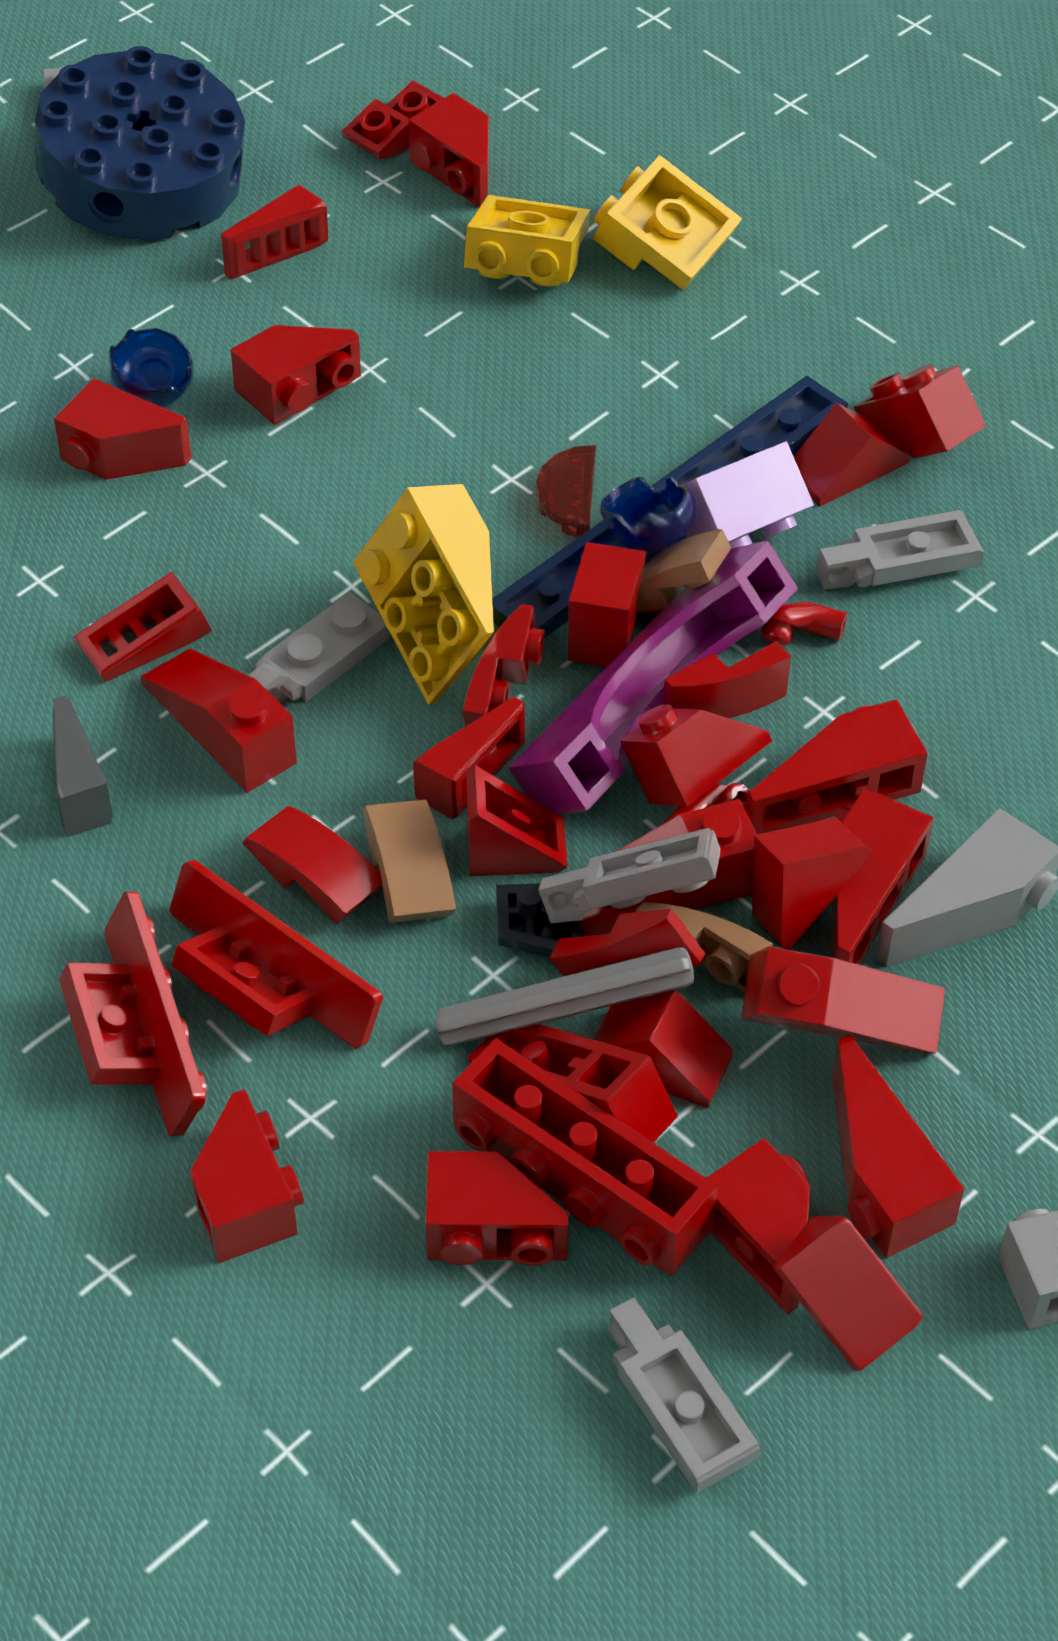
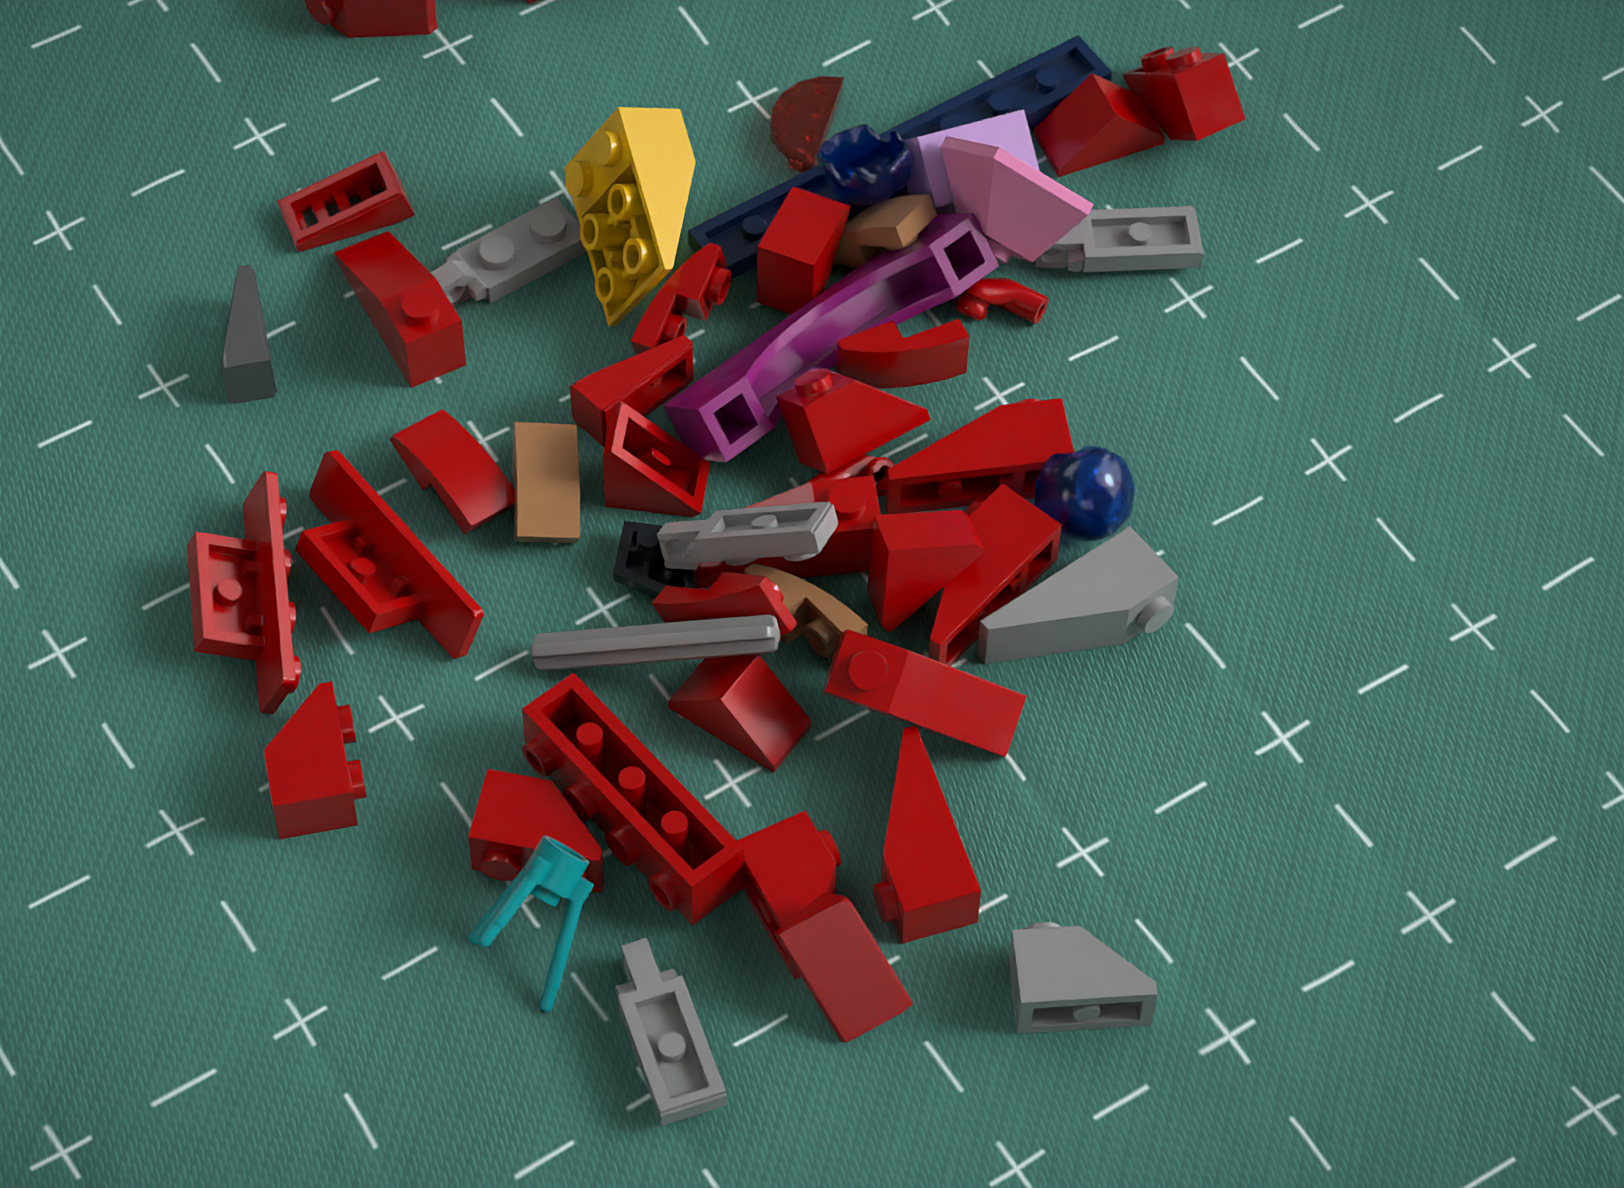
camera: 10 degrees right, 5 degrees up
red slope [467,1024,678,1143] -> none
none -> teal plant [468,835,594,1013]
none -> bright pink slope [941,136,1094,264]
none -> clear blue hair [1034,445,1135,541]

